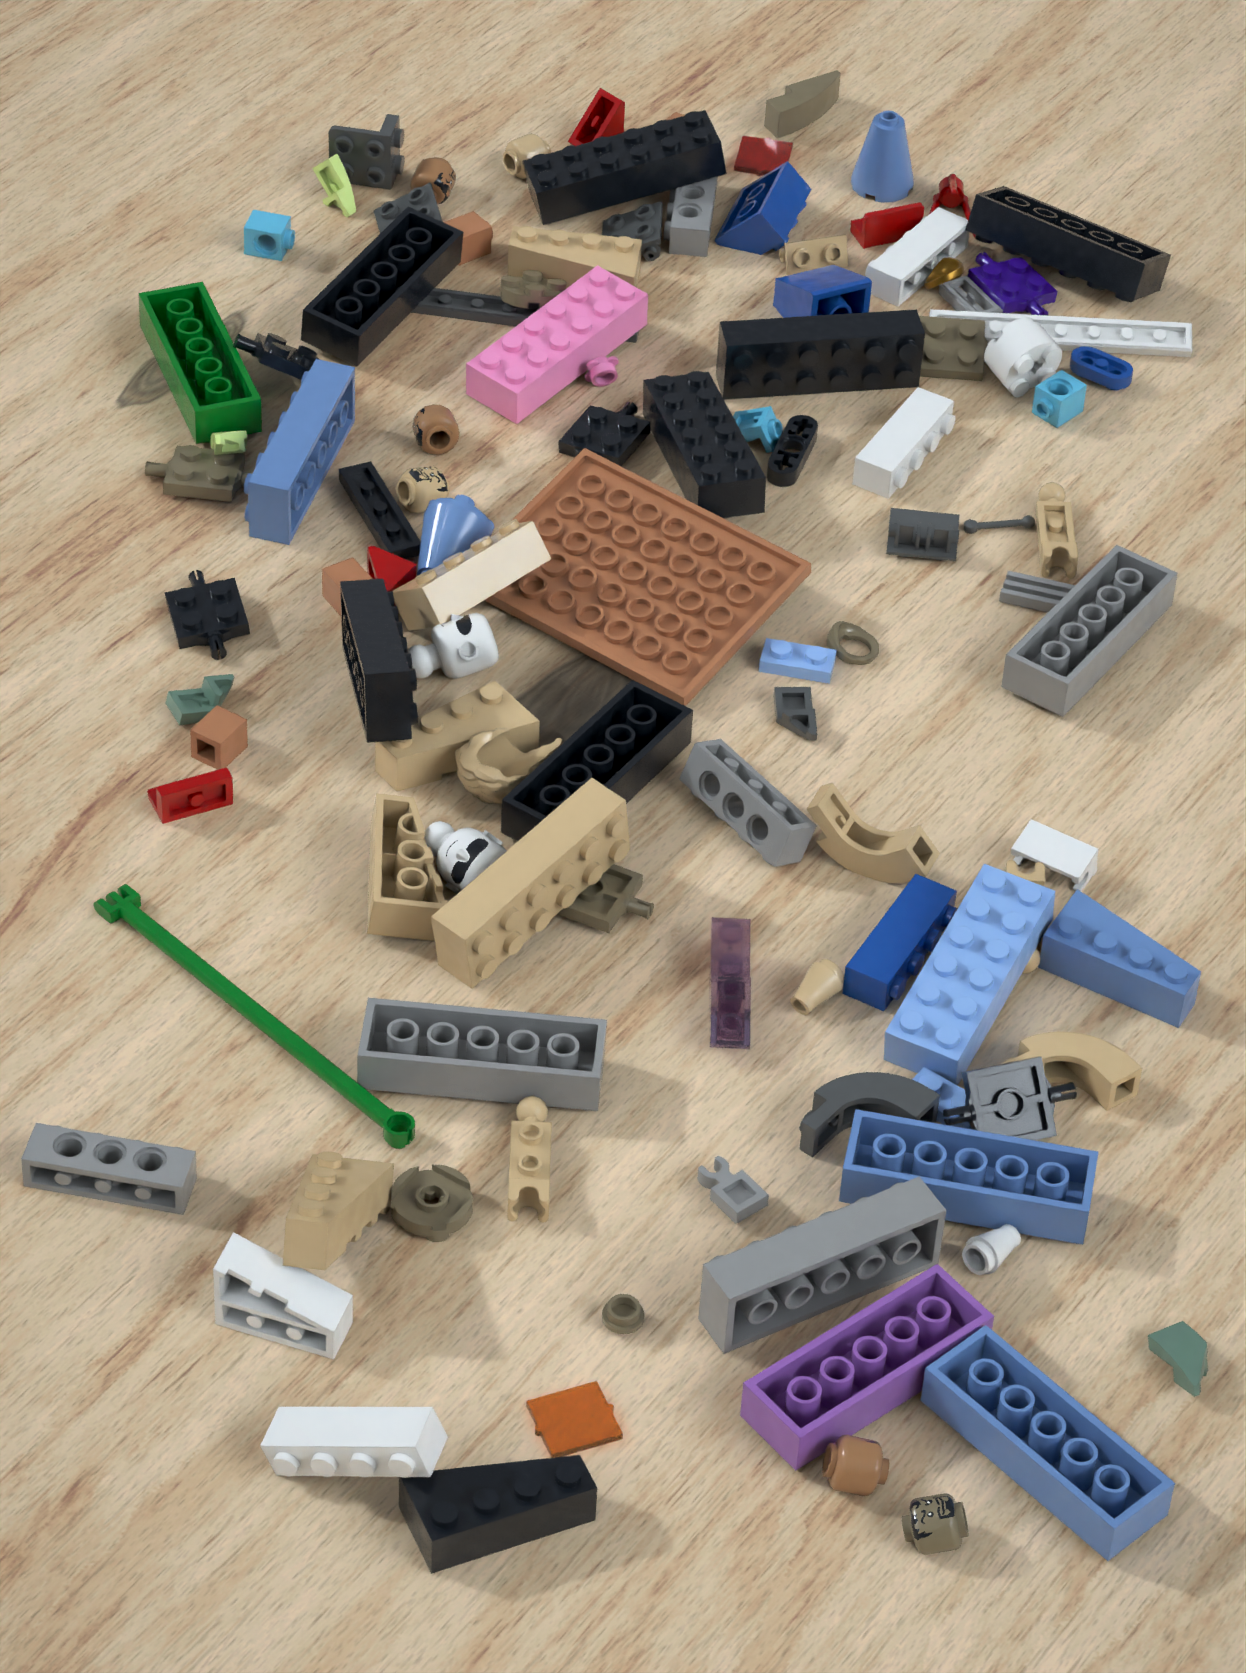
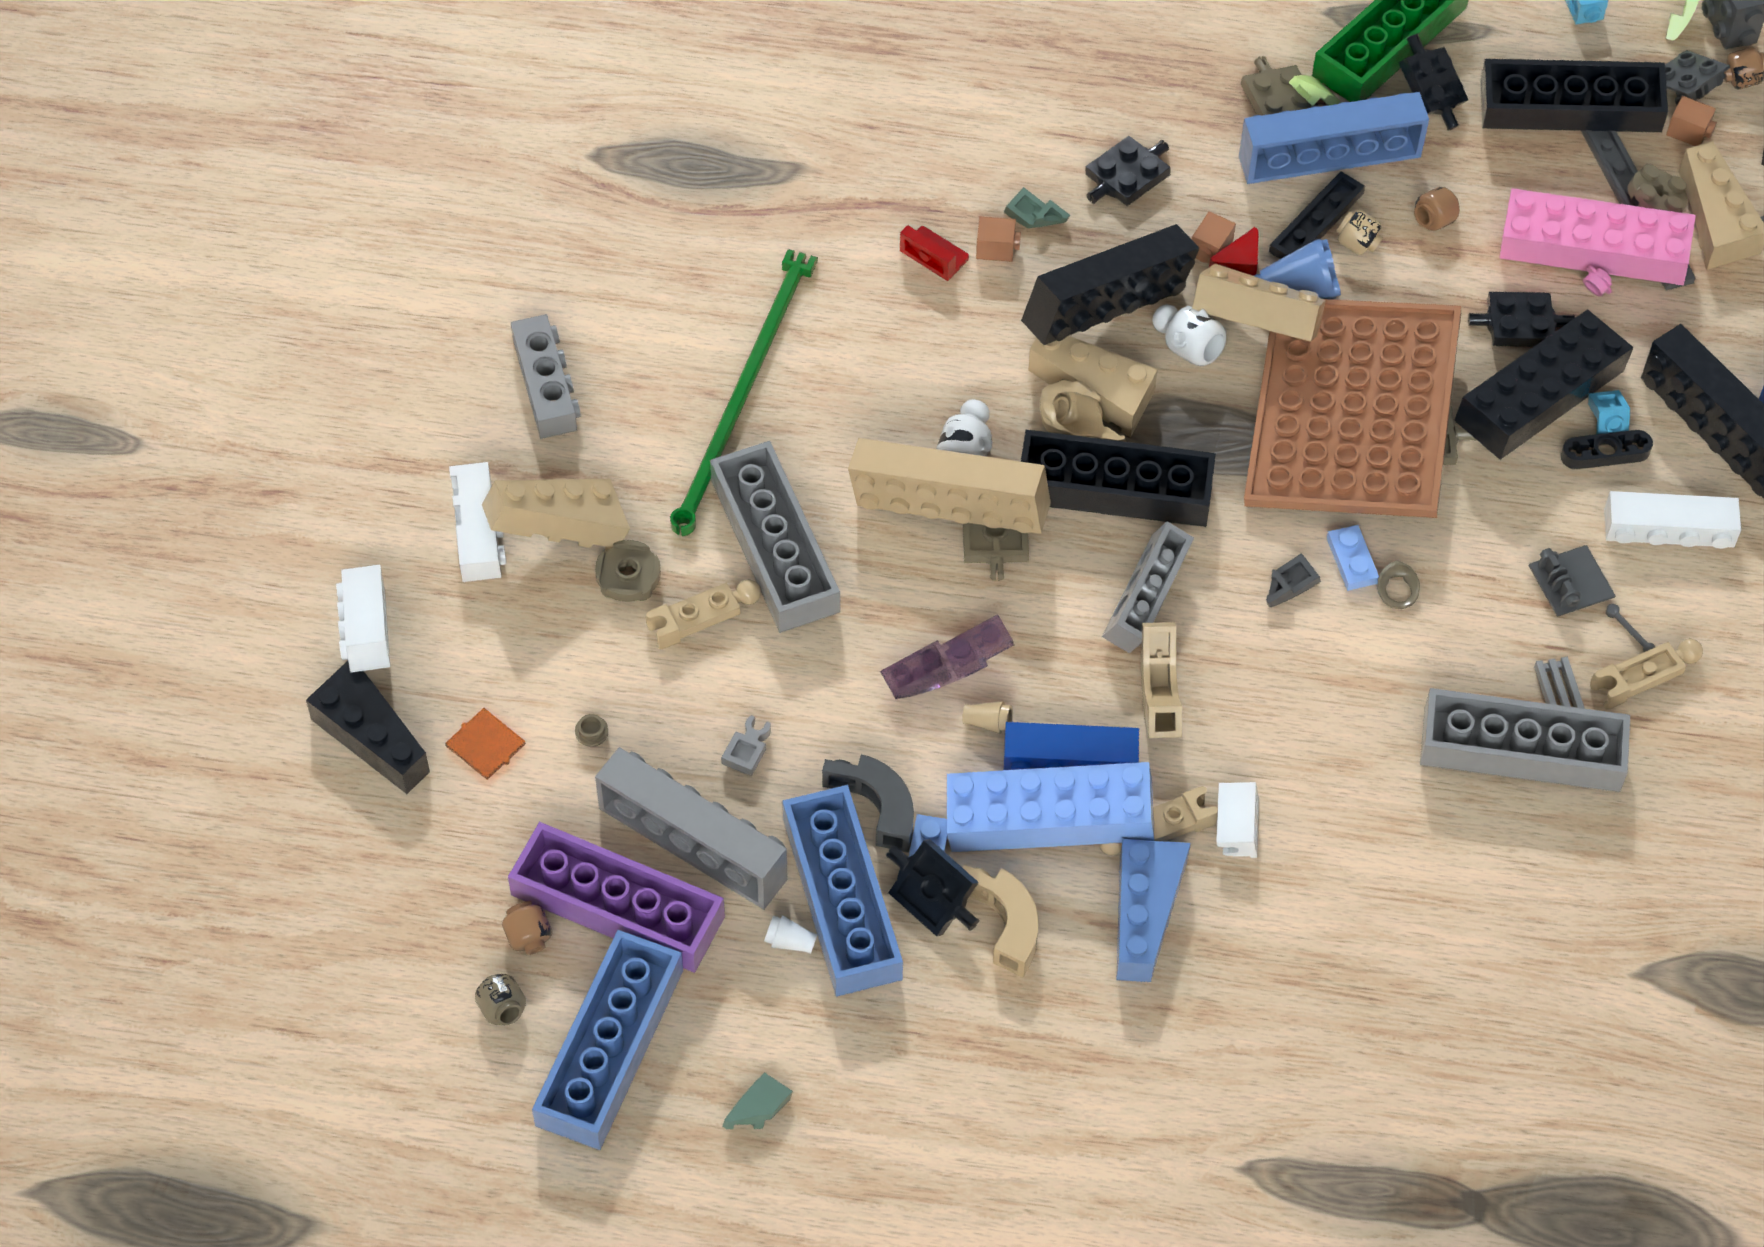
camera: 65 degrees right, 15 degrees up
tan wedge [367,793,448,941] -> none

